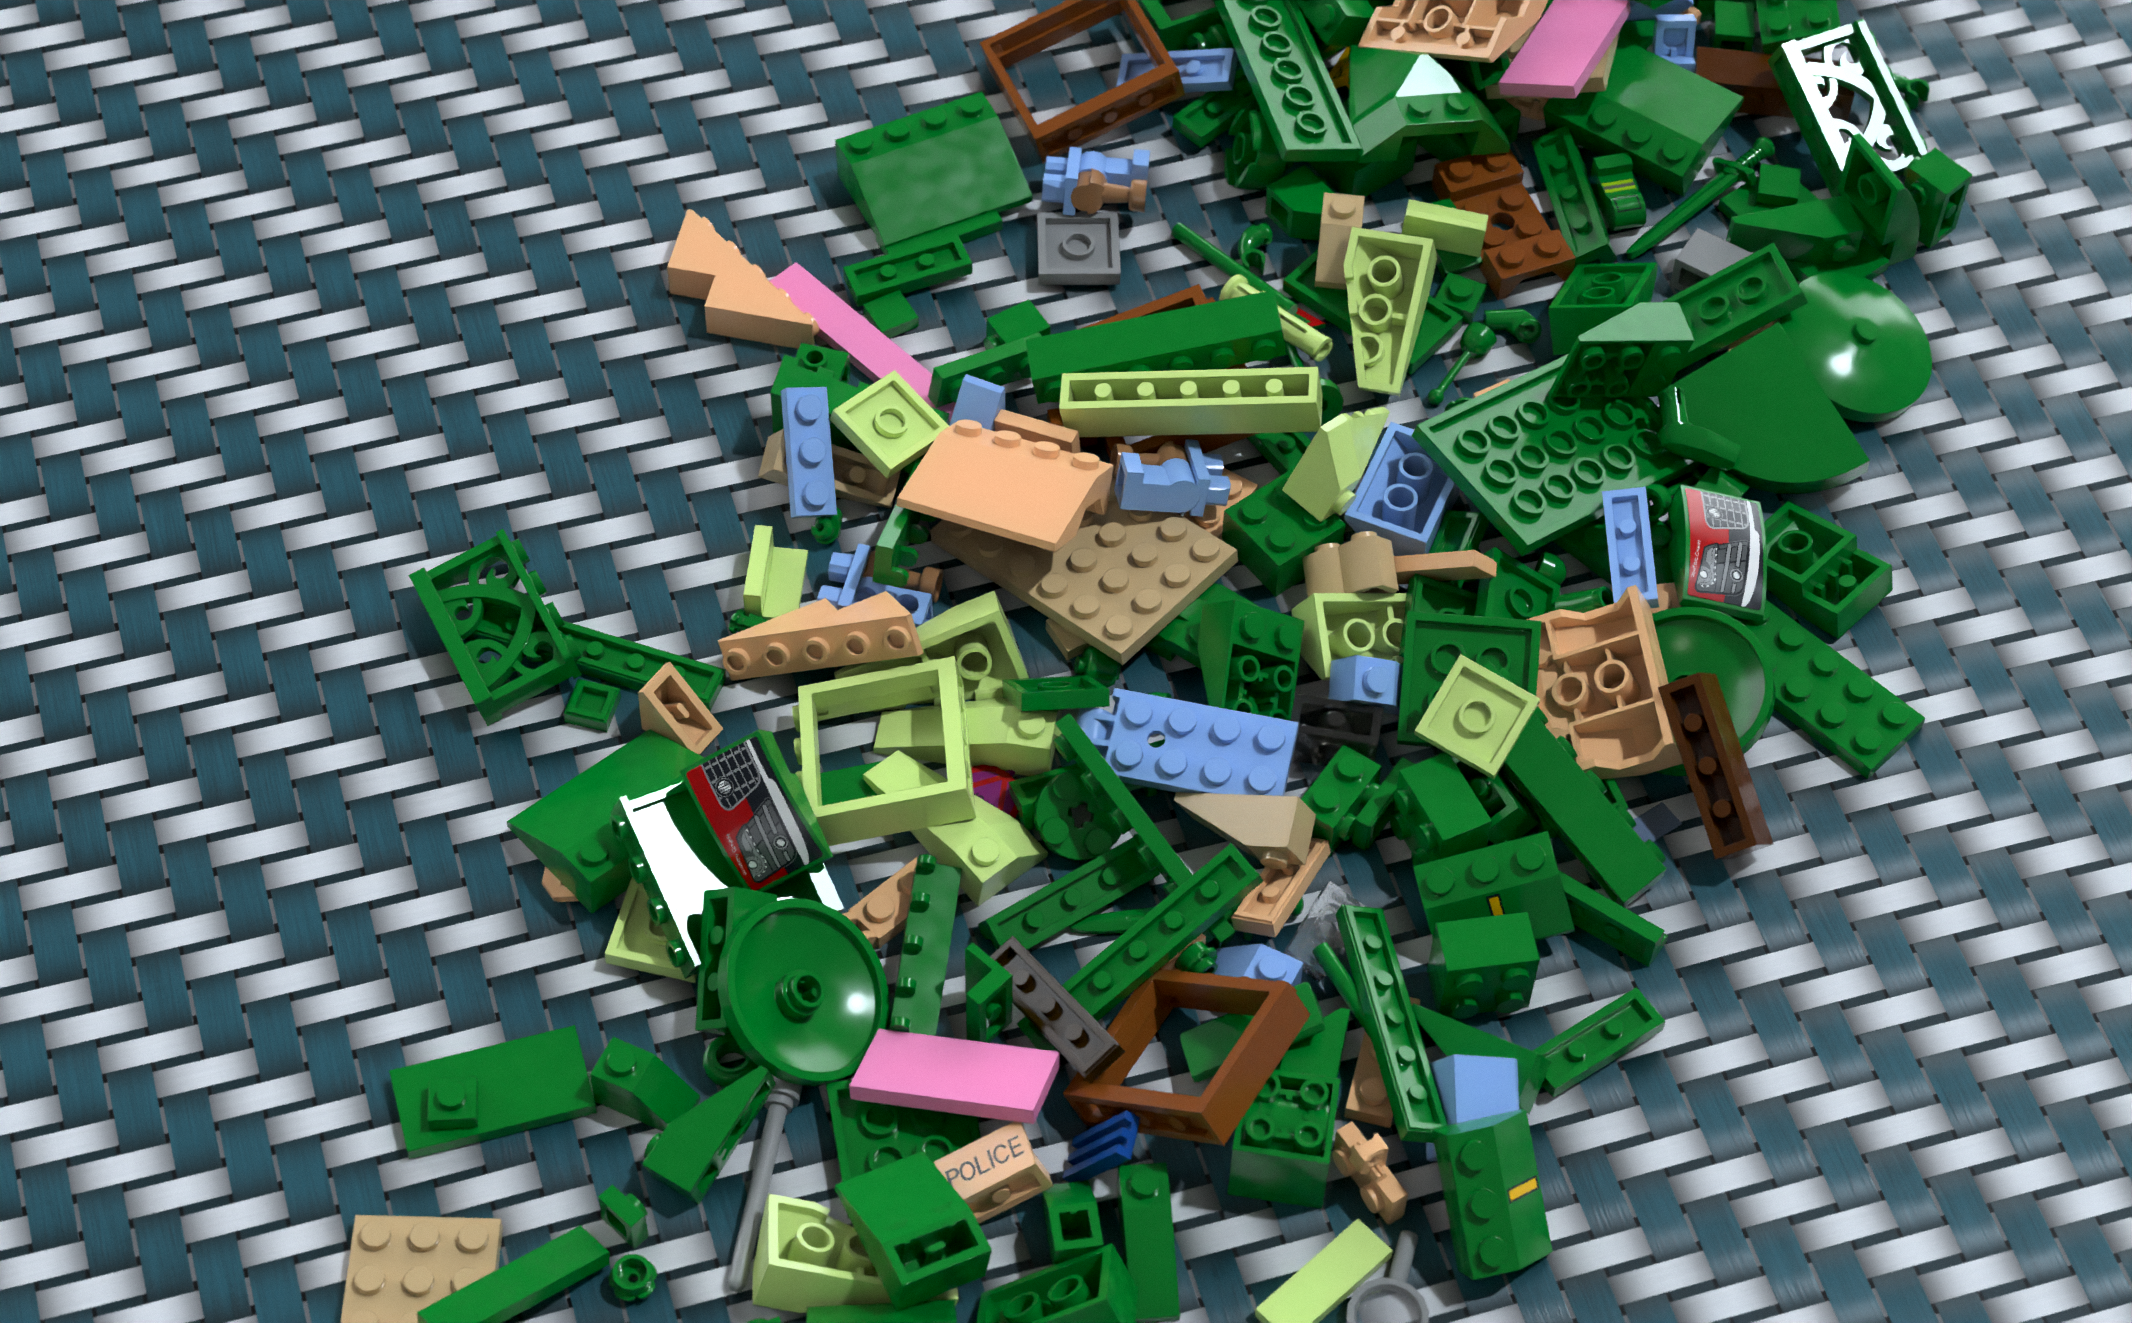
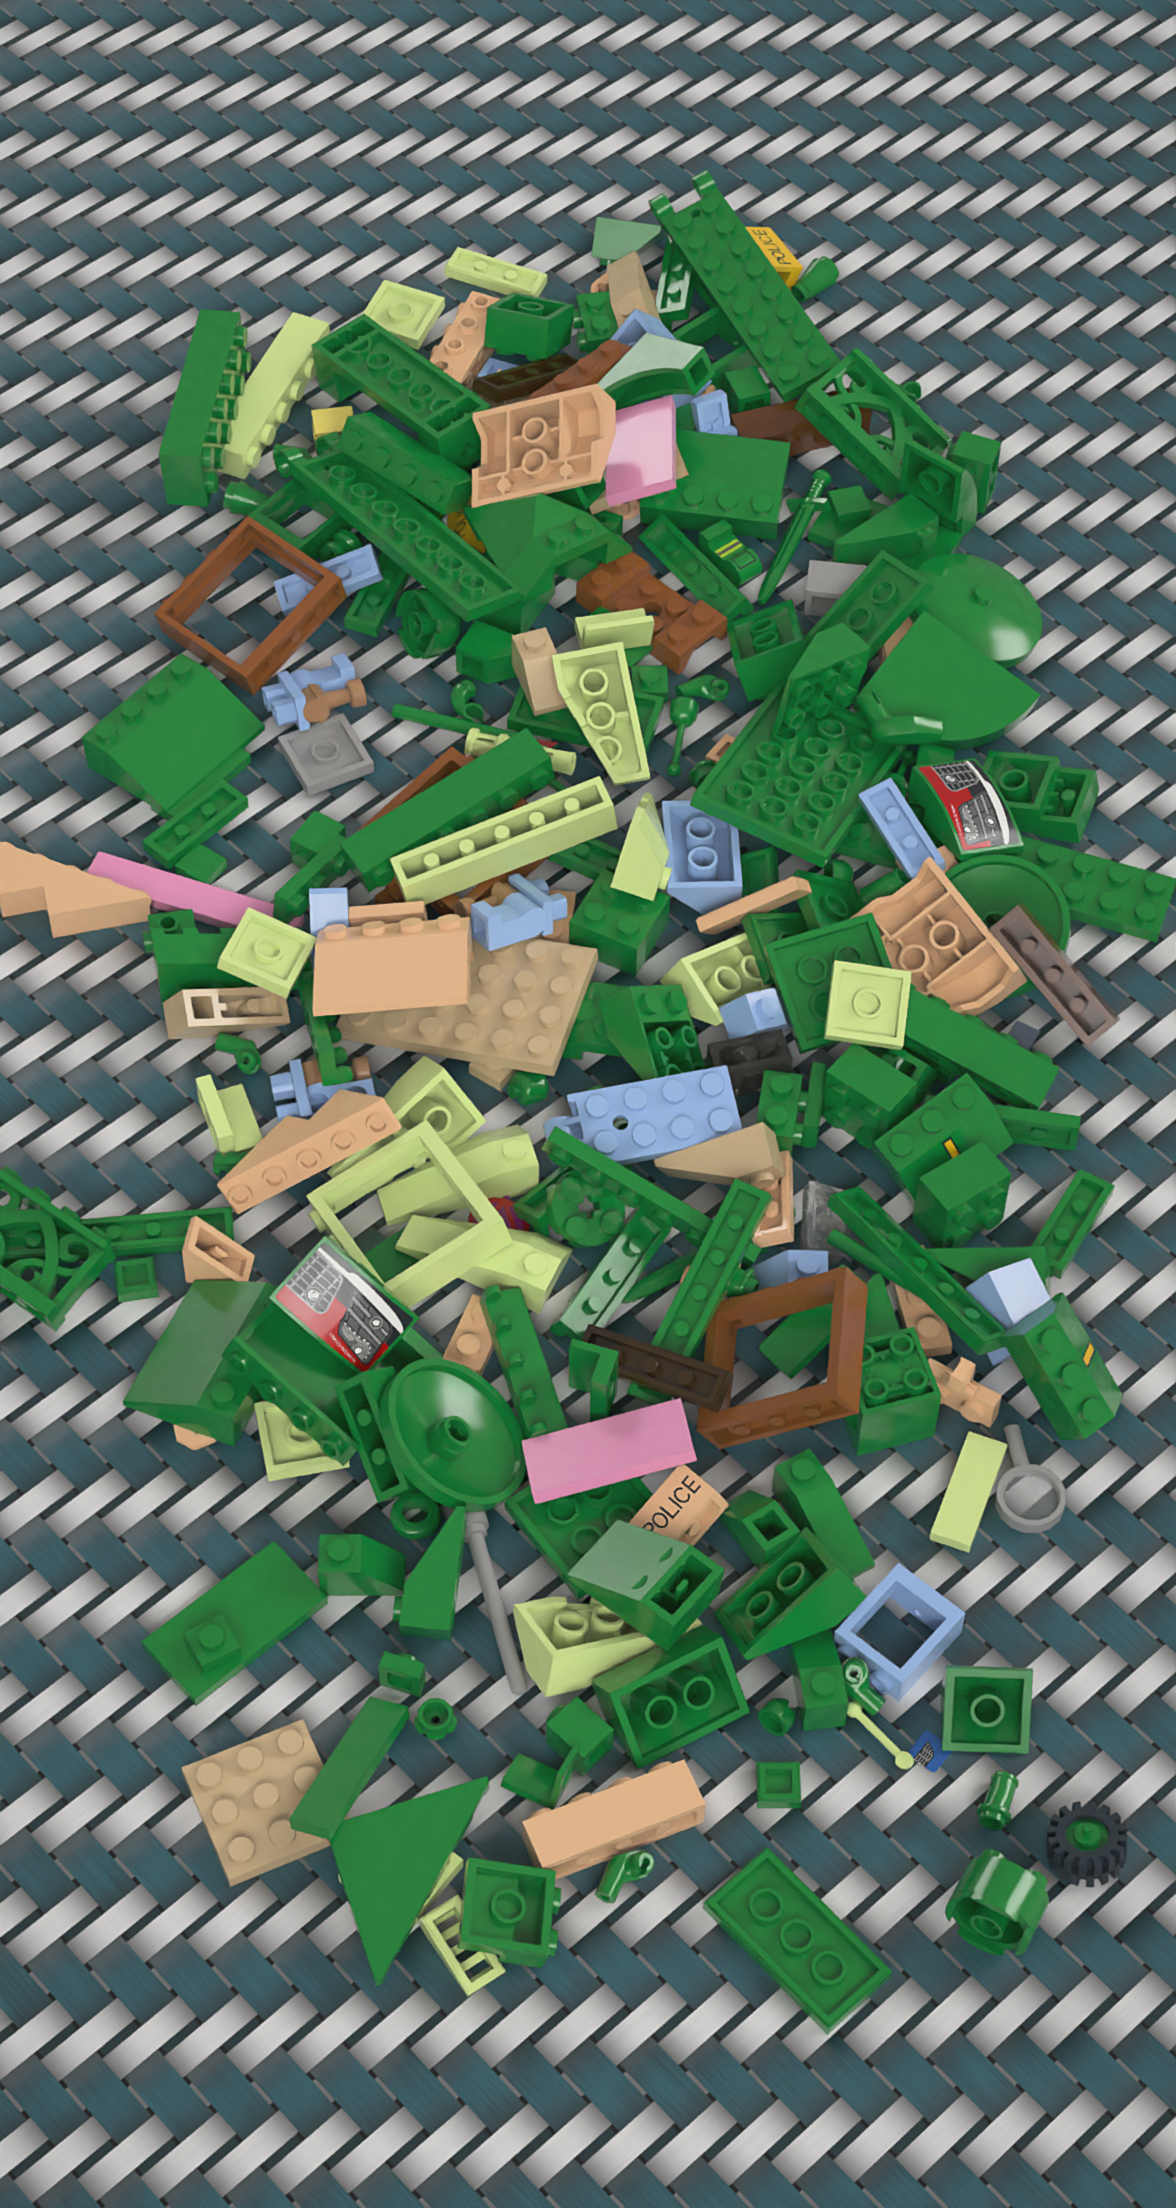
camera: 25 degrees left, 0 degrees up
light blue plate [781,387,837,518] -> none
green tile [1002,675,1110,711] -> none
blue tile [1063,1110,1140,1182] -> none
tan brick [1302,531,1399,597] -> none

